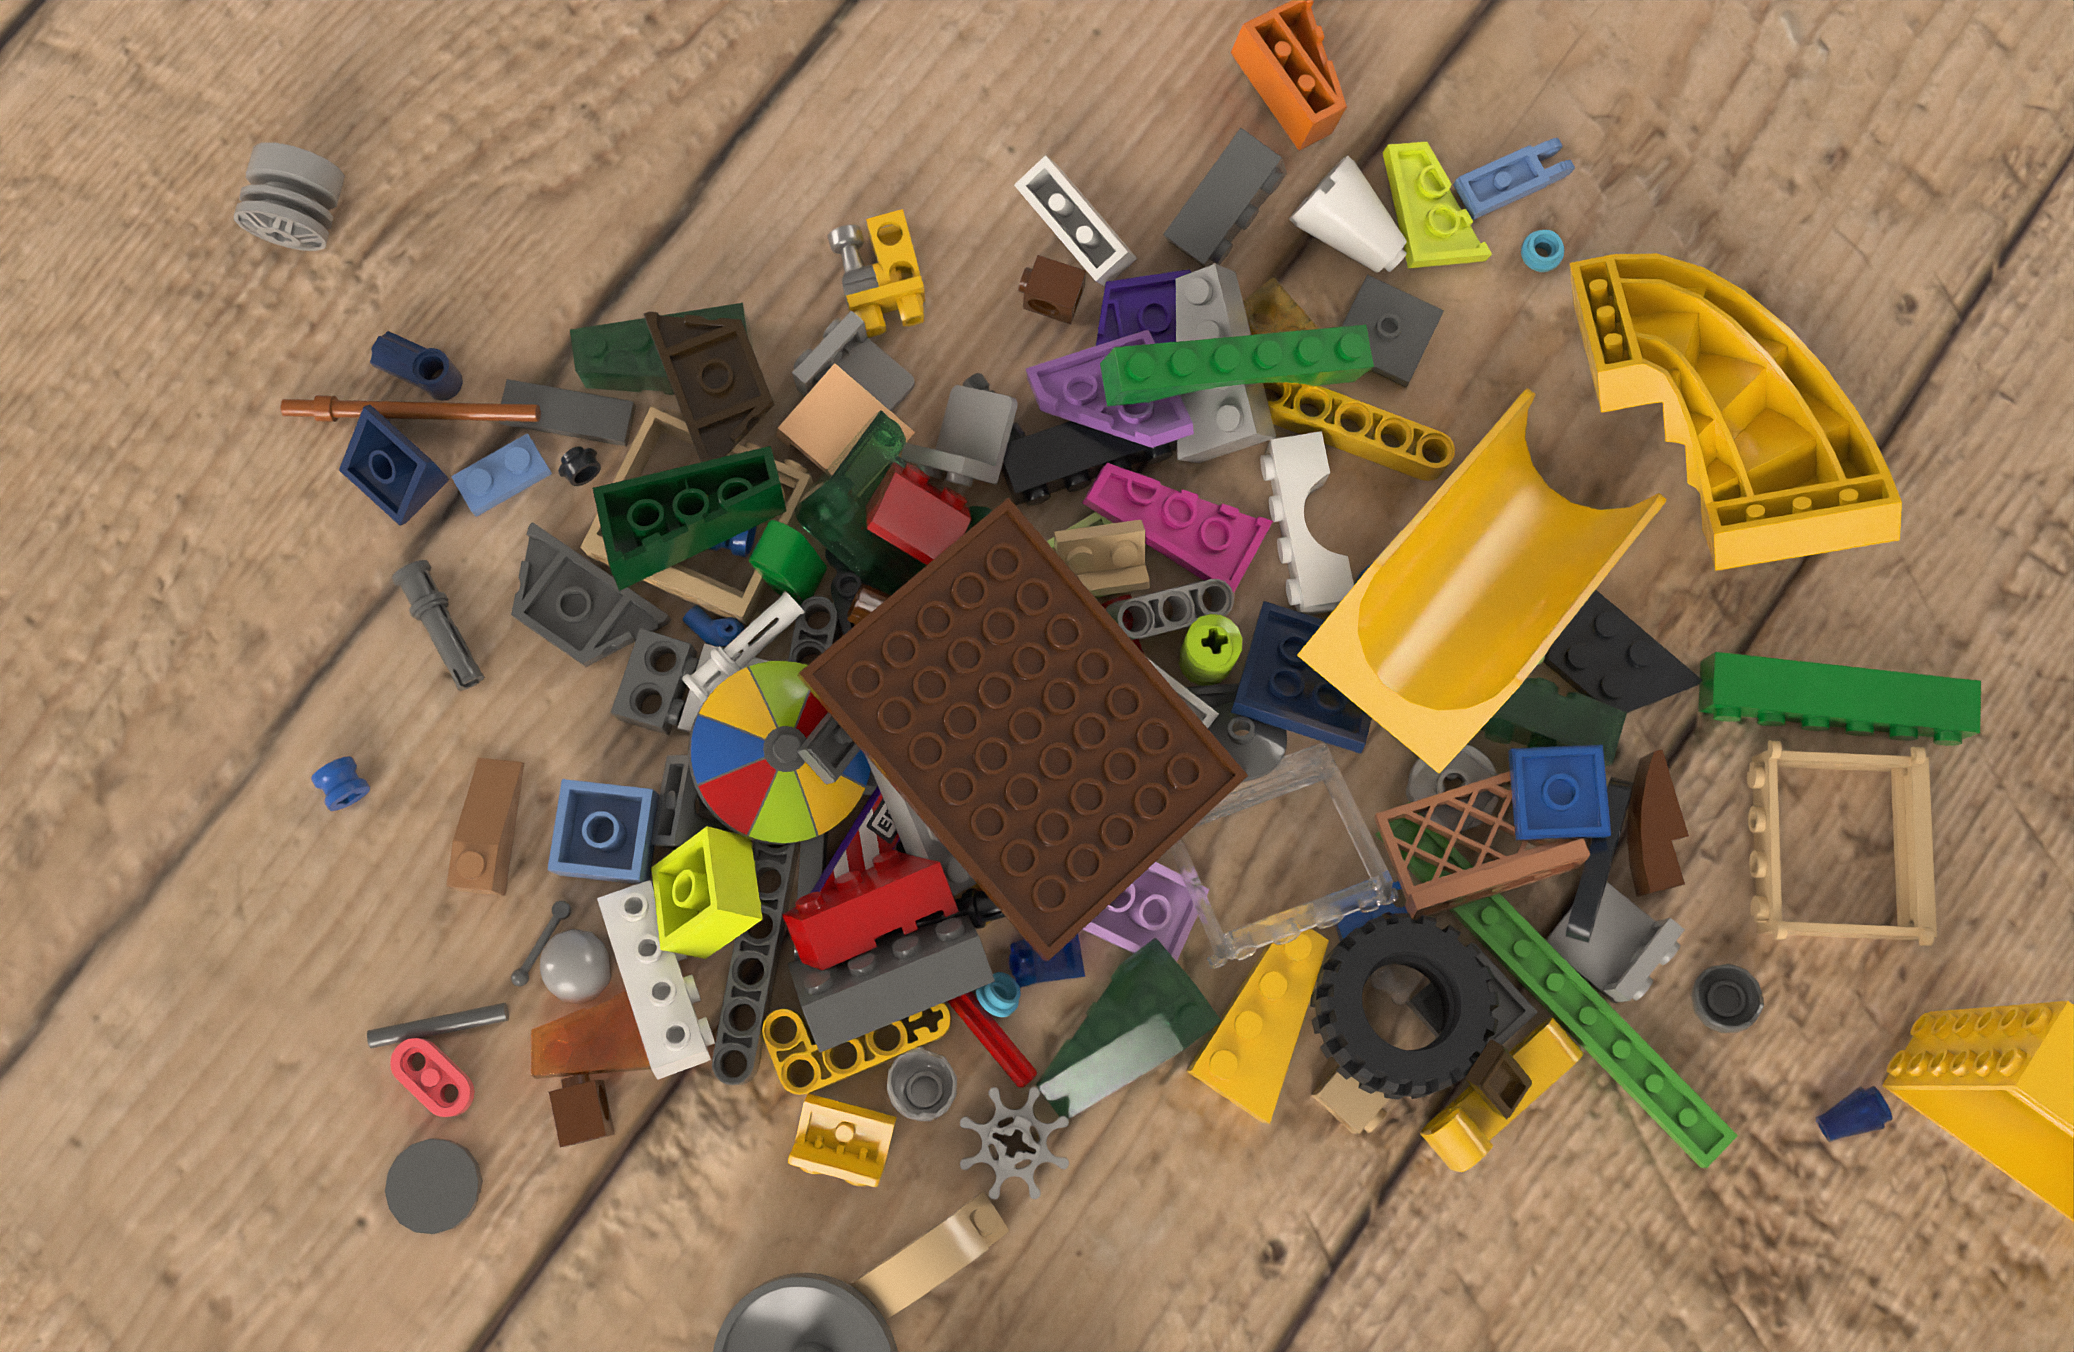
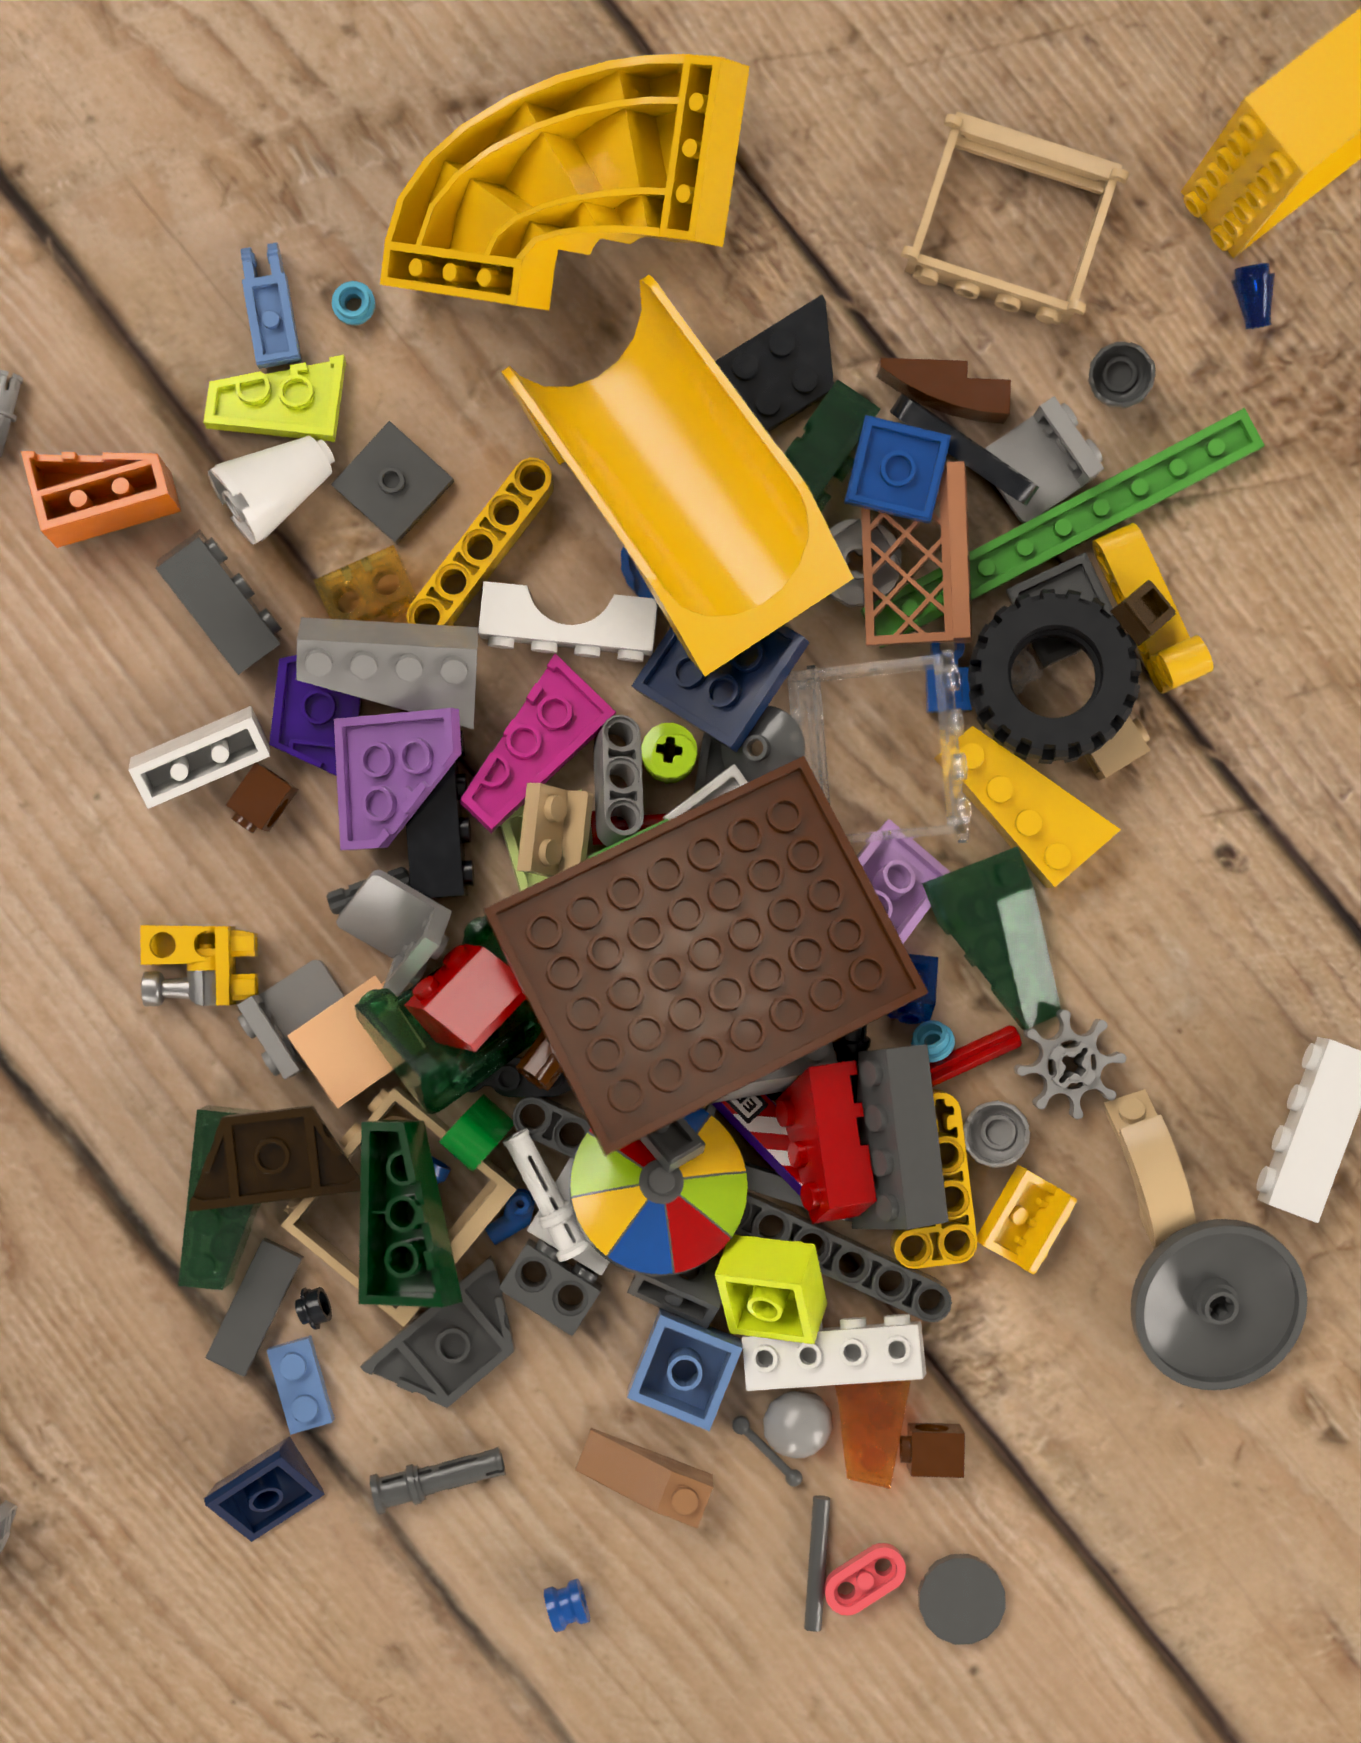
camera: 75 degrees left, 10 degrees up
dark orange bar [280,395,541,422] -> none
dark blue piece [370,331,463,401] -> none
green arch [1100,325,1374,406] -> none
green brick [1698,652,1981,746] -> none

